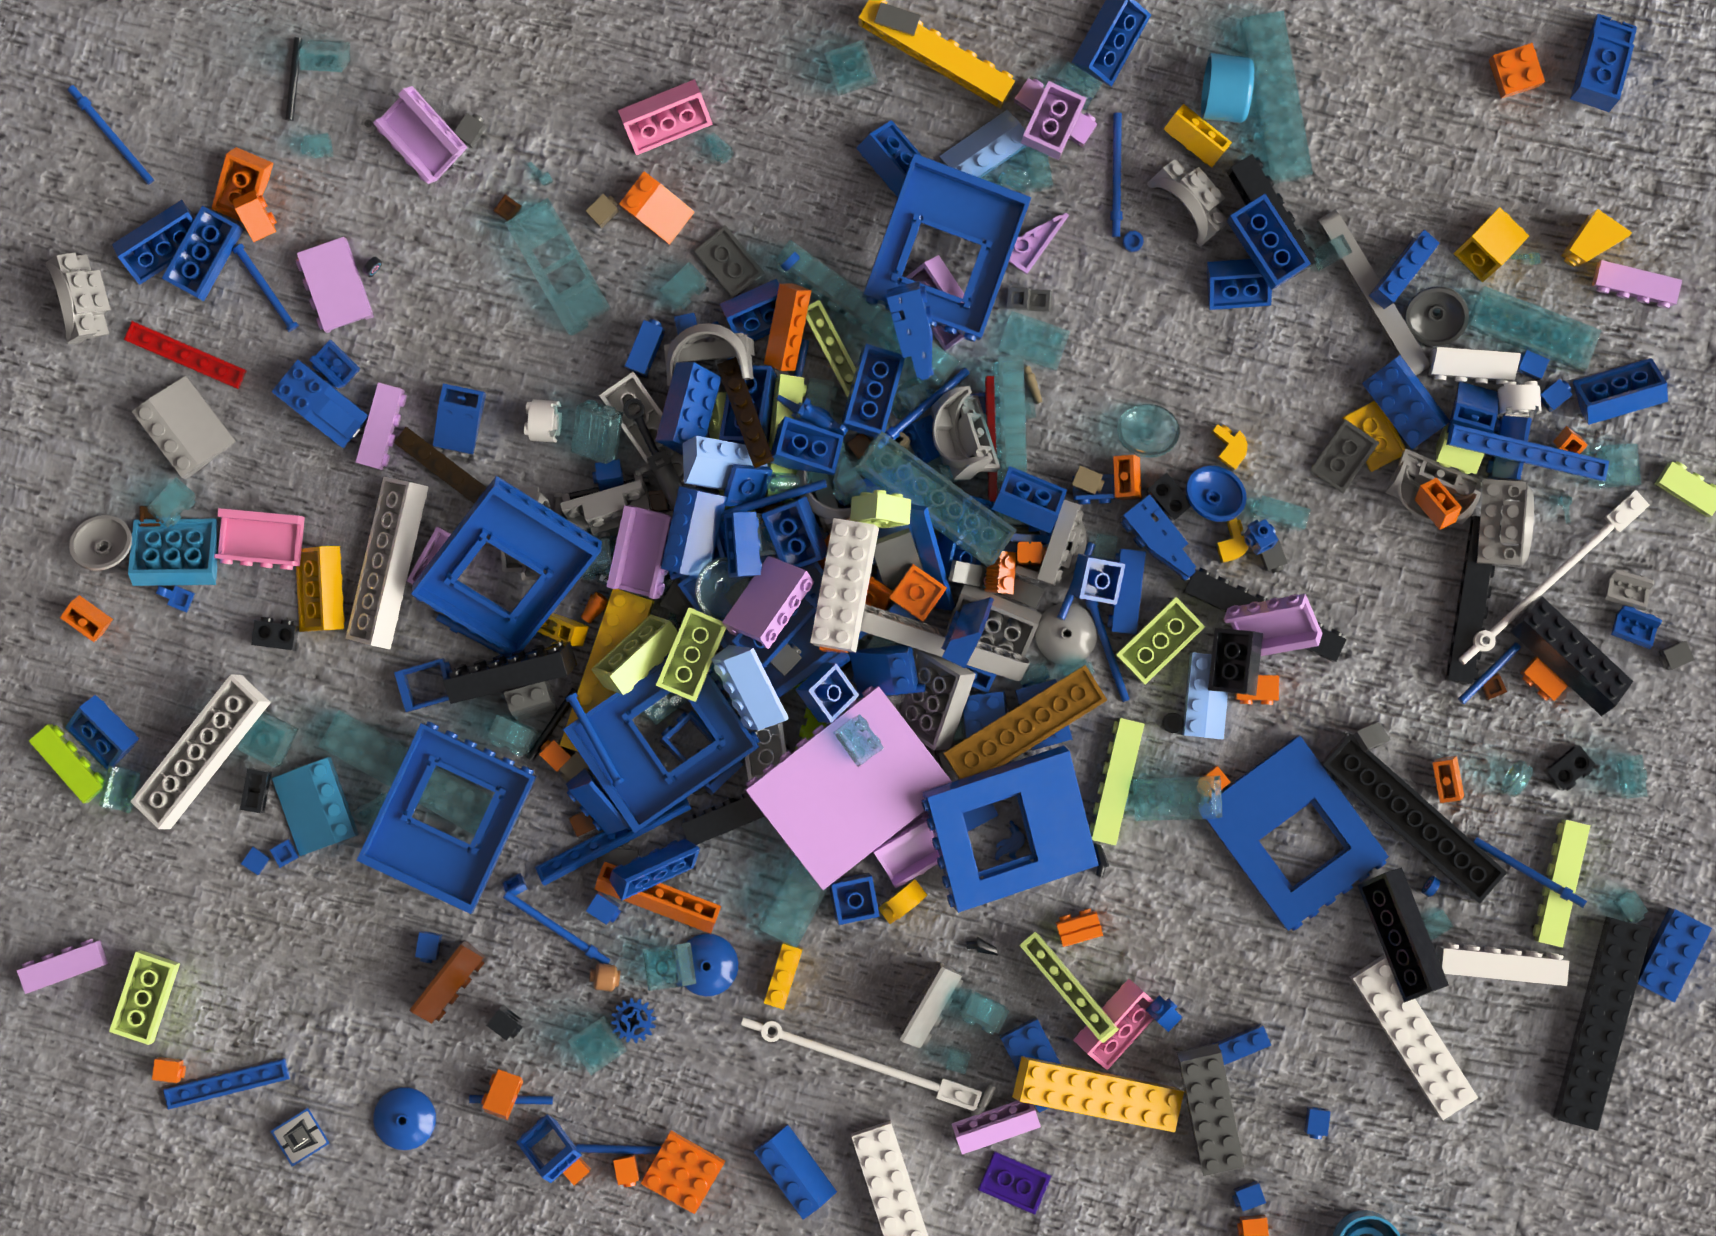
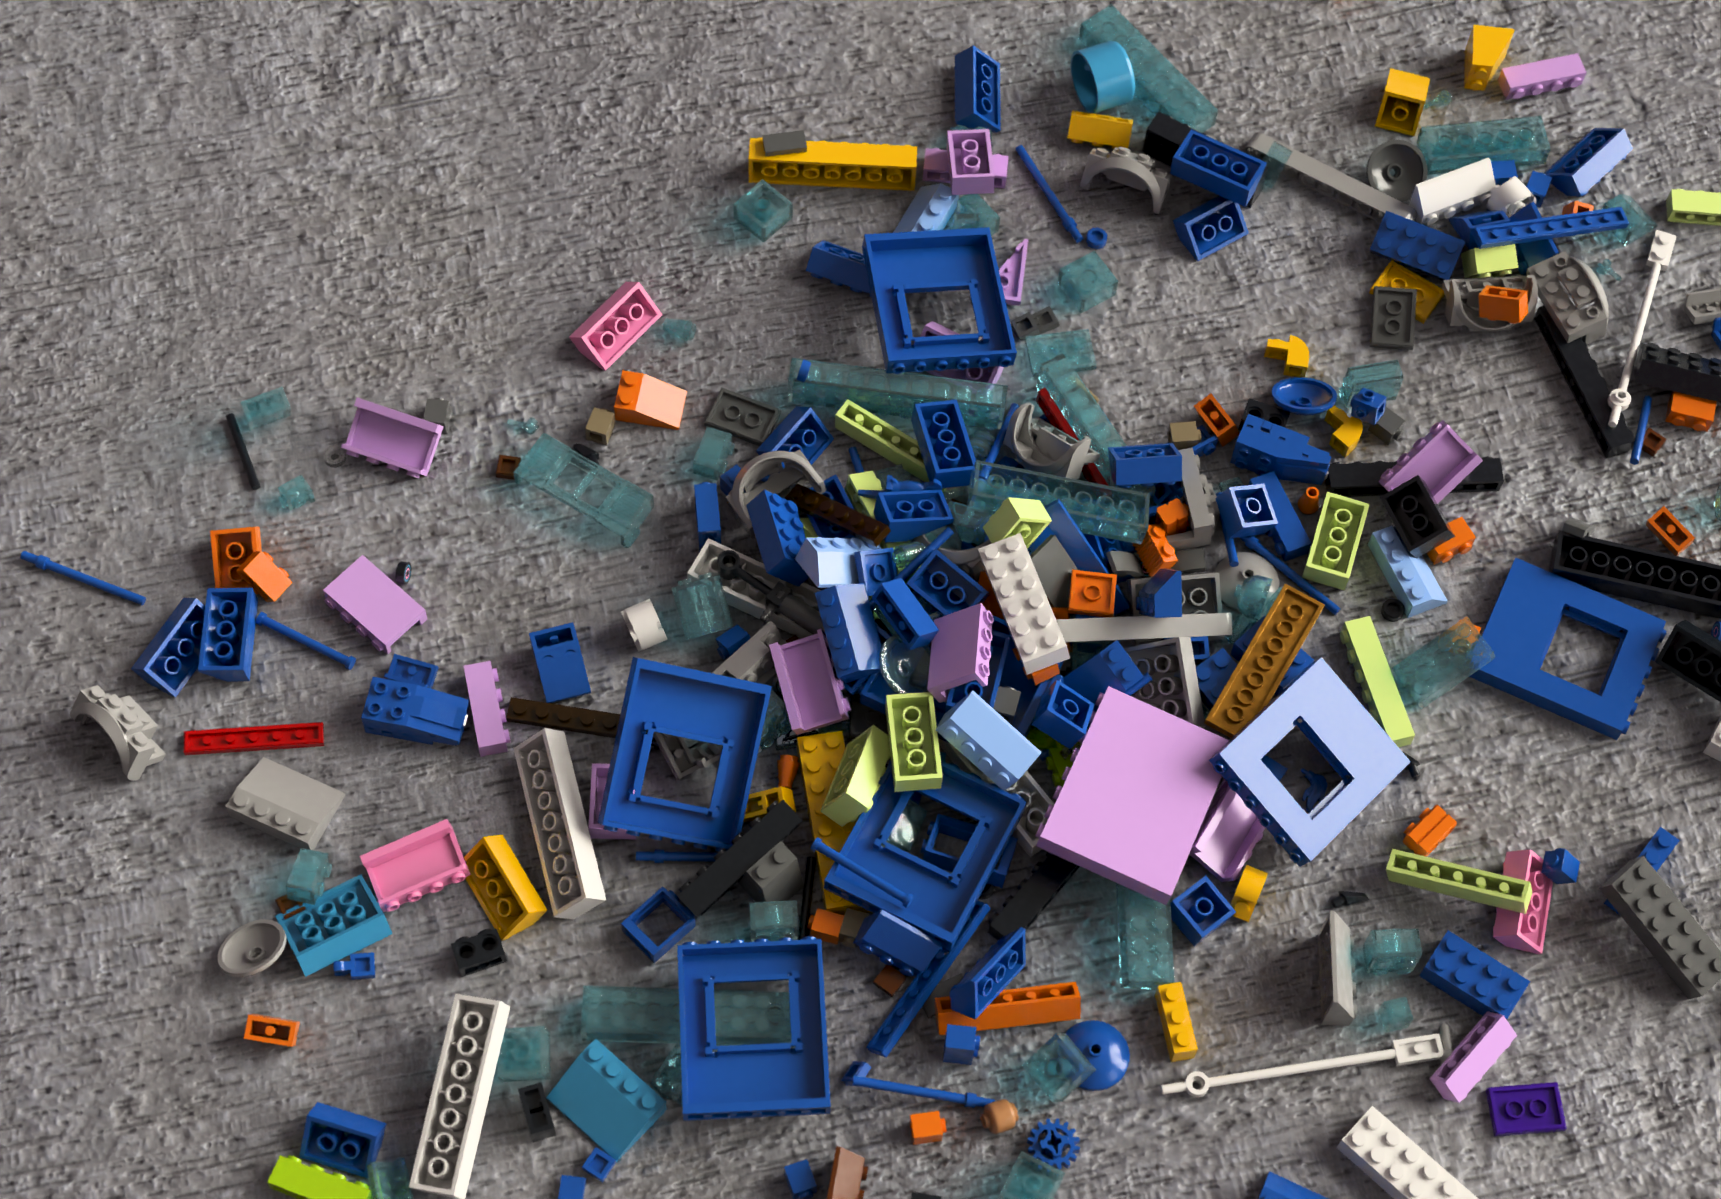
camera: 30 degrees left, 25 degrees down
orange brick [764,283,812,371] -> none
clear light blue bracket [833,714,884,767] -> none
blue piece [887,281,934,380] -> none
yellow brick [1012,1056,1184,1132] -> none
clear light blue dish [1117,404,1180,458] -> none
blue brick [1369,229,1440,309] -> none
none -> black bar [573,444,599,469]
none -> orange brick [909,1111,946,1145]
none -> clear light blue brick [1057,251,1118,313]
none -> clear light blue cylinder [1234,575,1273,621]
none -> orange cone [1297,487,1319,515]

